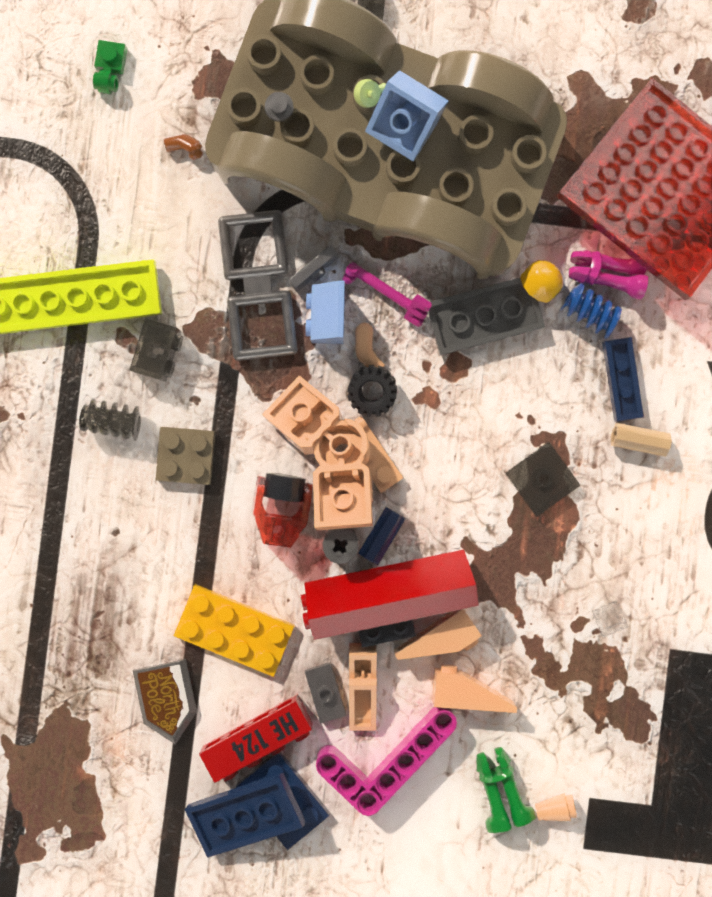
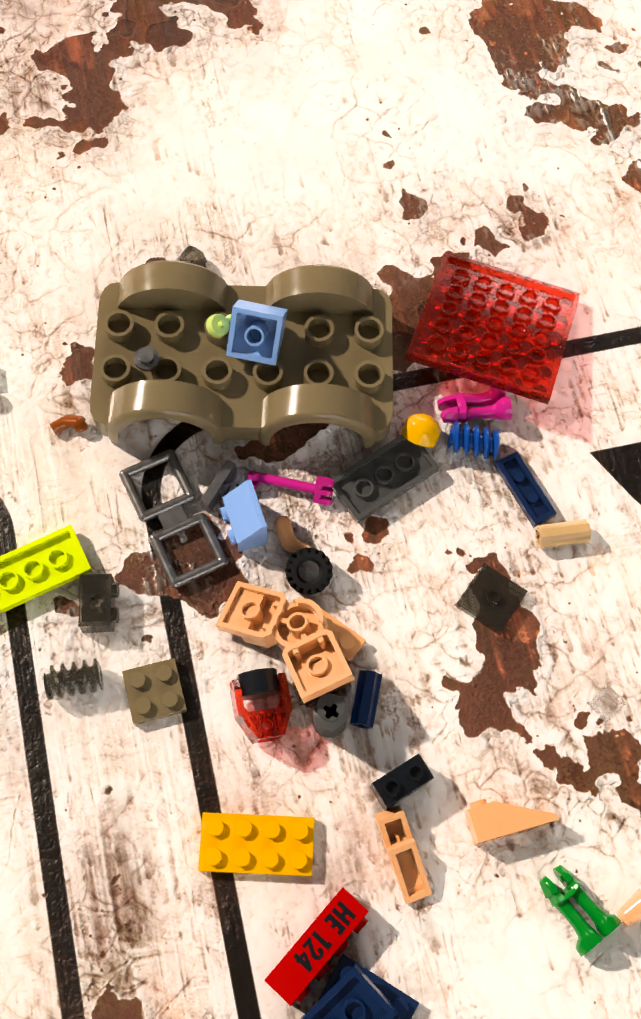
camera: 25 degrees left, 20 degrees down
tile [133,659,197,745] -> none
brick [301,549,479,640] -> none
flat silver plate [305,662,346,724] -> none
dark pink beam [316,707,457,816] -> none
light nougat slope [394,609,482,660] -> none

